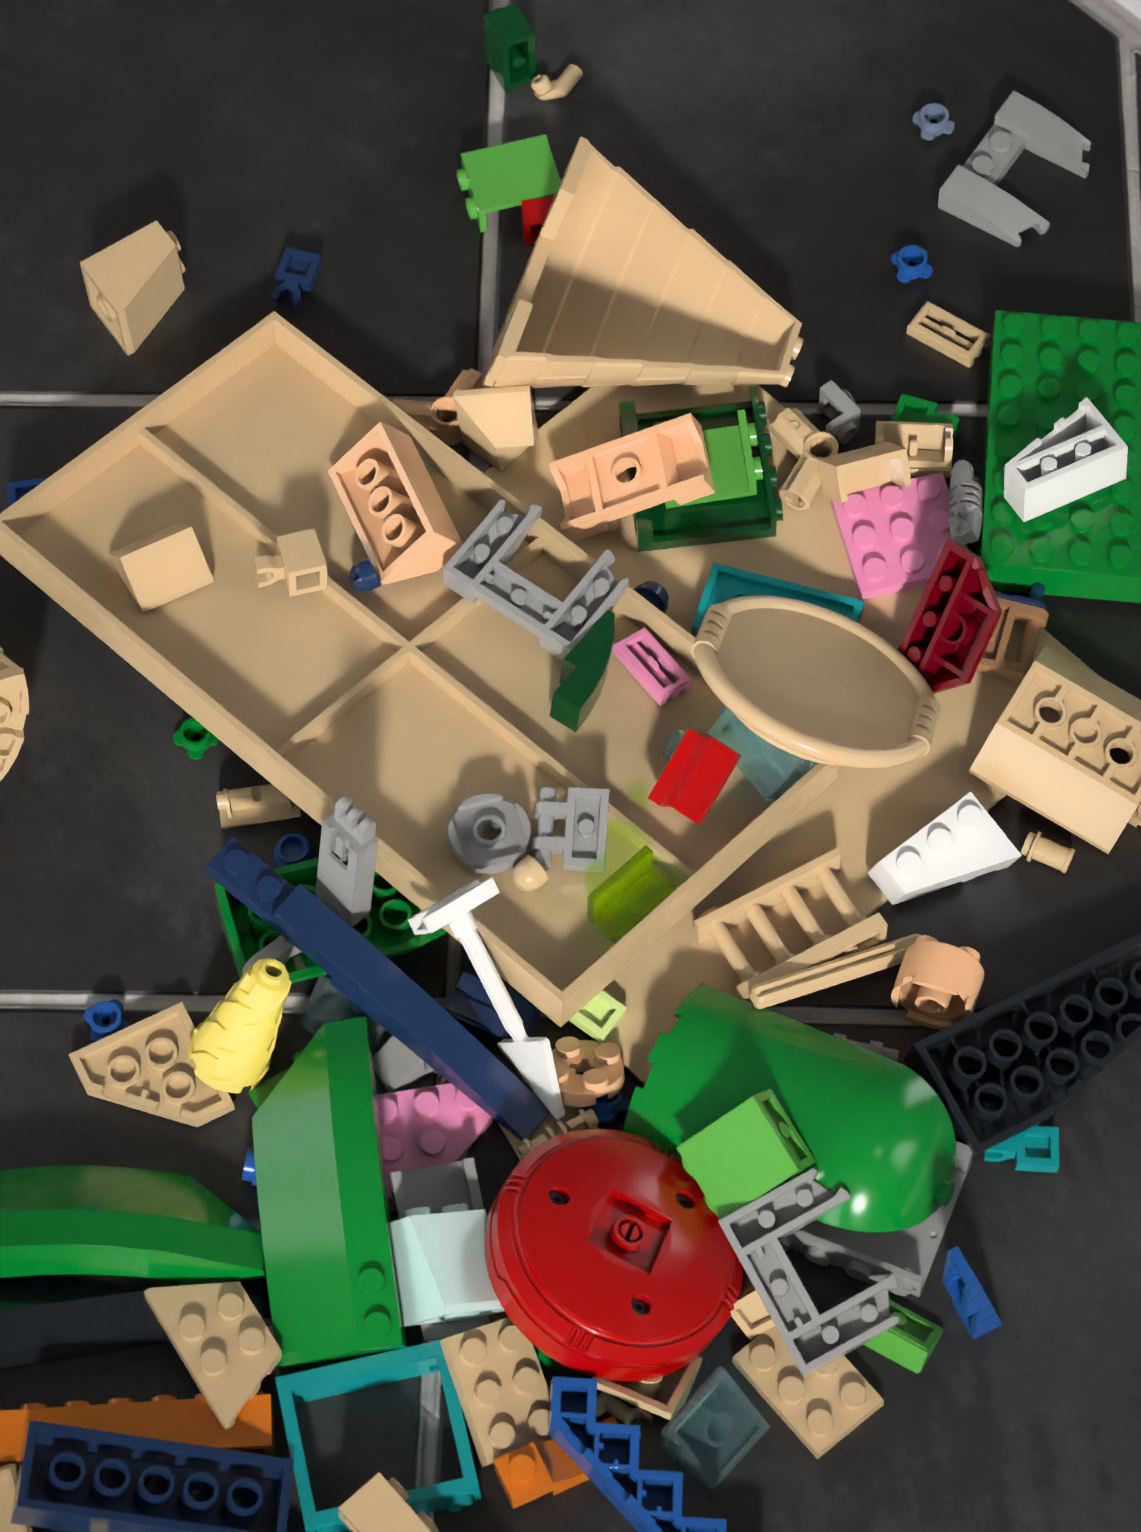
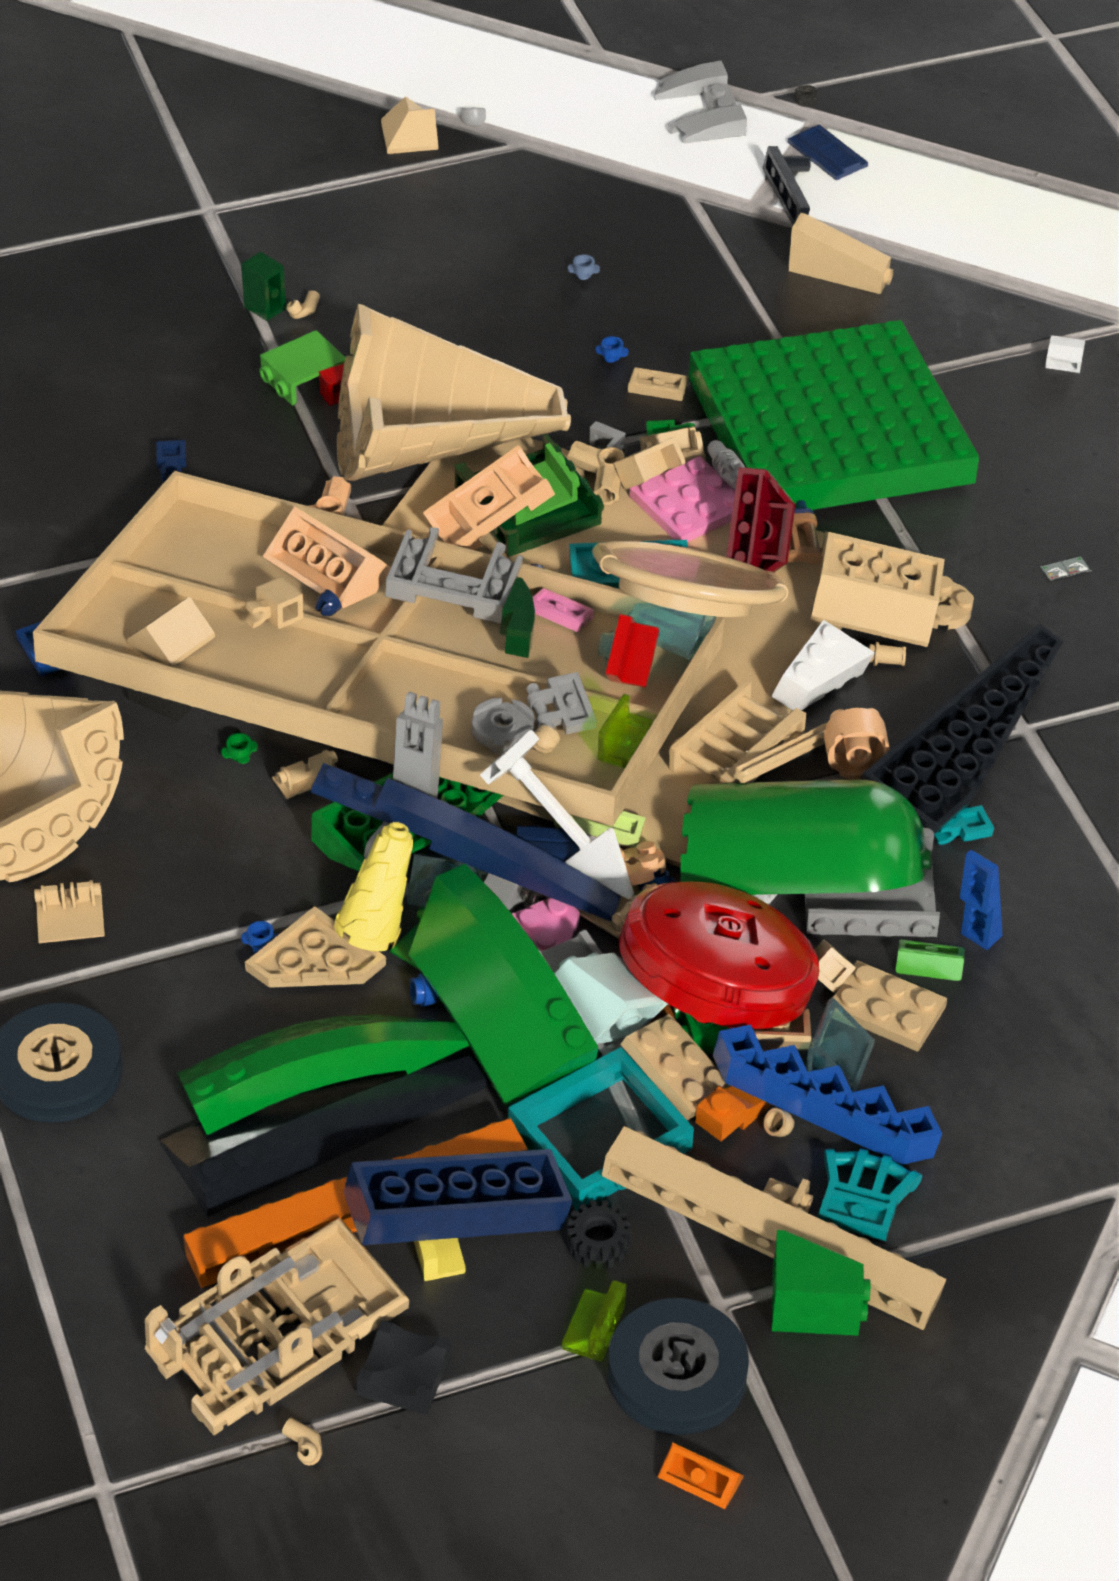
camera: 25 degrees left, 15 degrees down
tan slope [80,220,185,356] -> none
tan wing [144,1282,282,1432] -> none
tan slope [453,385,539,471] -> none
bright green panel [676,1088,816,1219] -> none
light grey wedge [718,1168,899,1378] -> none
light grey wedge [938,91,1091,247] -> none
white wedge [1004,397,1128,522] -> none
none -> tan hinge [764,1108,794,1137]

